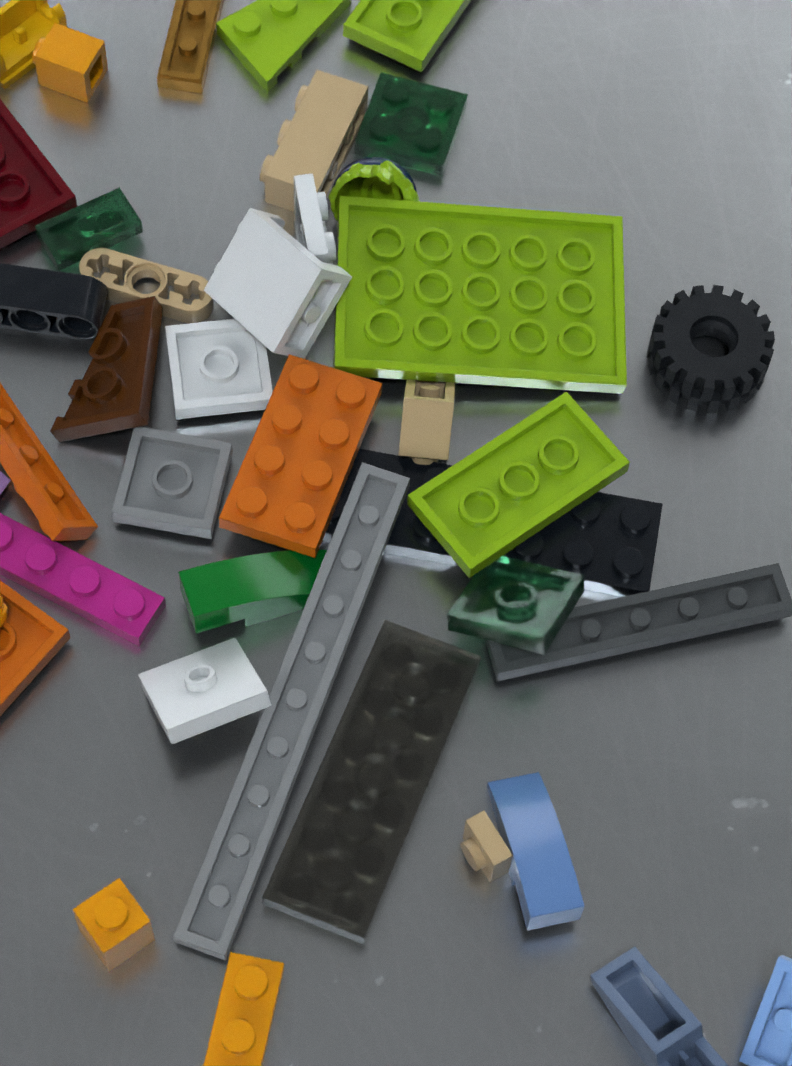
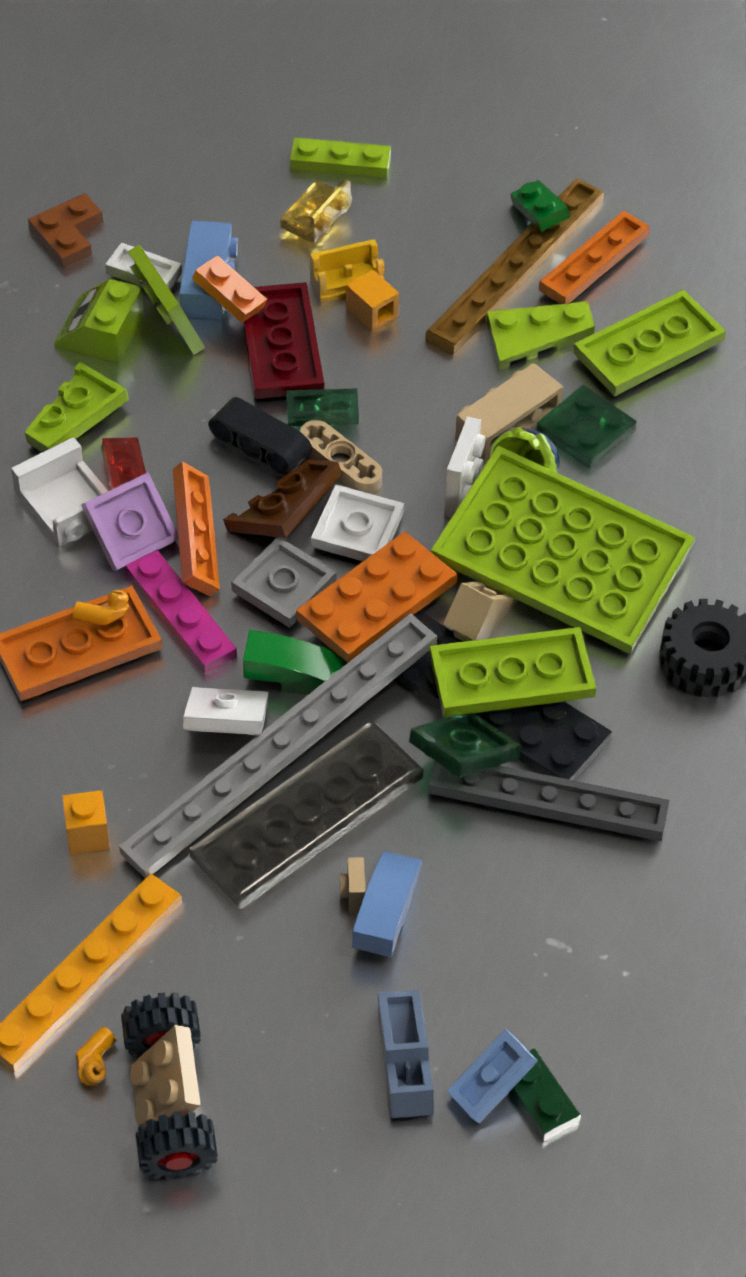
camera: 30 degrees right, 10 degrees down
white panel [204,208,352,359] -> none

